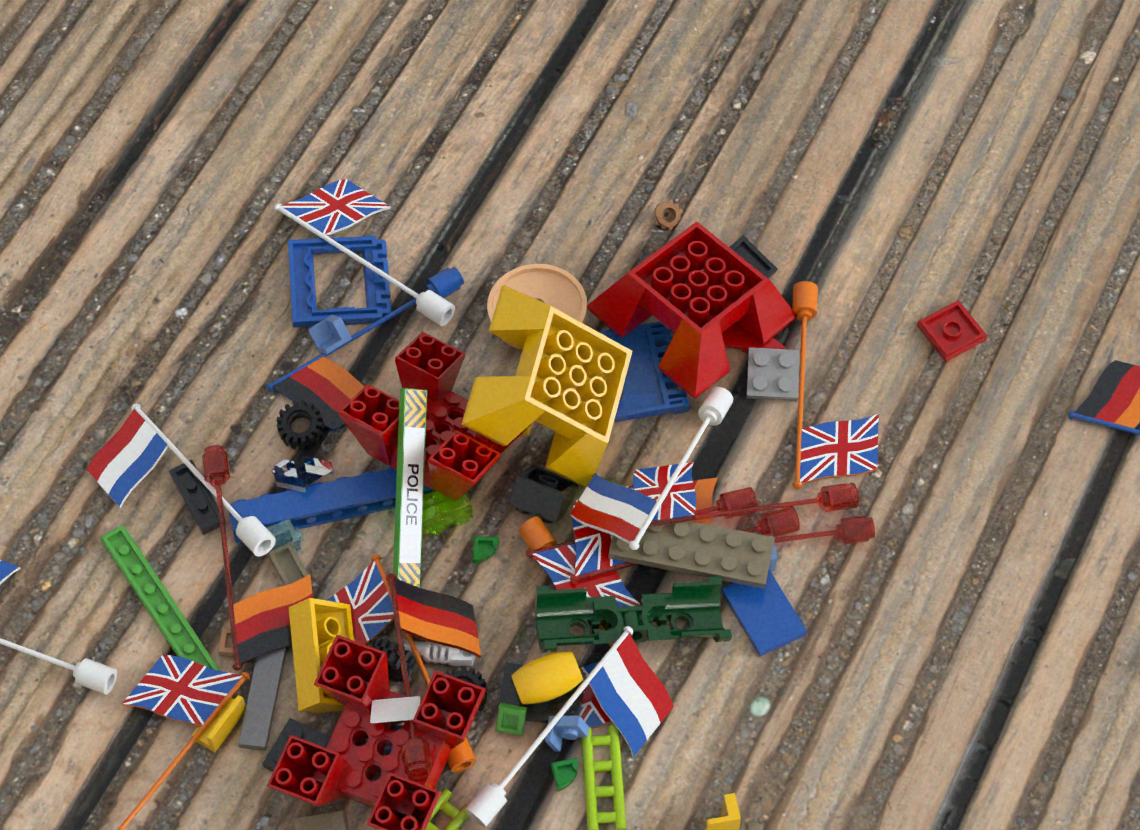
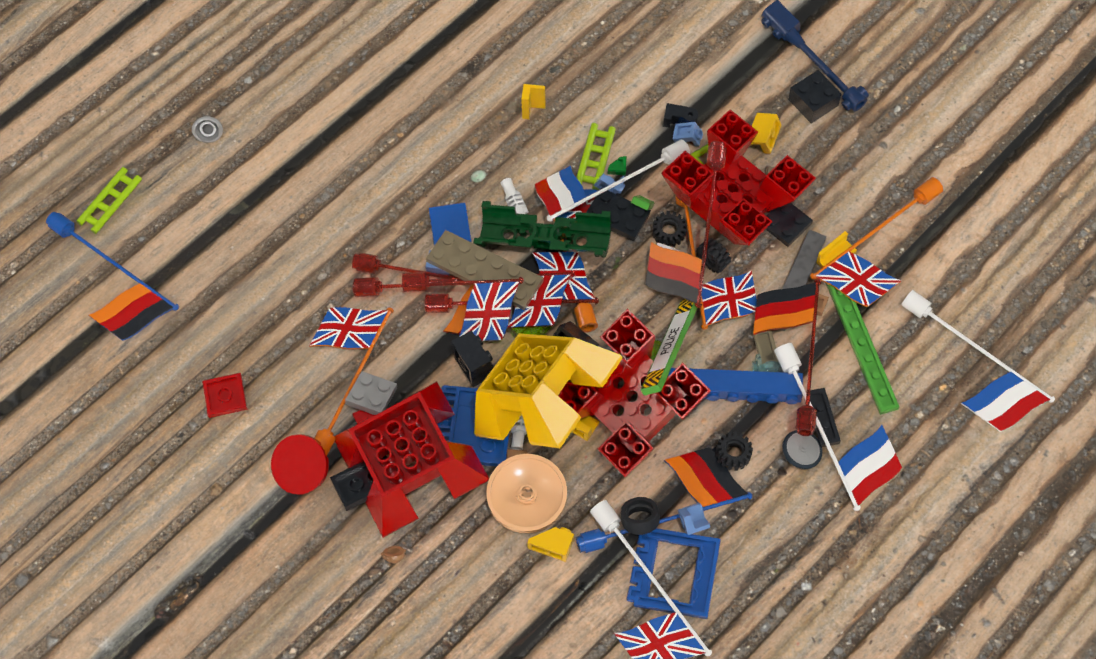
camera: 160 degrees left, 5 degrees up
clear blue piece [272,456,334,492] -> none
yellow slope [289,598,354,714] -> none
white sticker [370,696,420,723] -> none
yellow piece [511,652,583,704] -> none
flag [570,387,733,550] -> none
none -> red tile [271,434,329,494]
none -> black brick [451,330,494,387]
none -> white hinge [501,178,529,214]
none -> yellow slope [527,527,574,562]
none -> black tyre [620,497,660,535]
none -> light grey wheel [782,430,823,469]

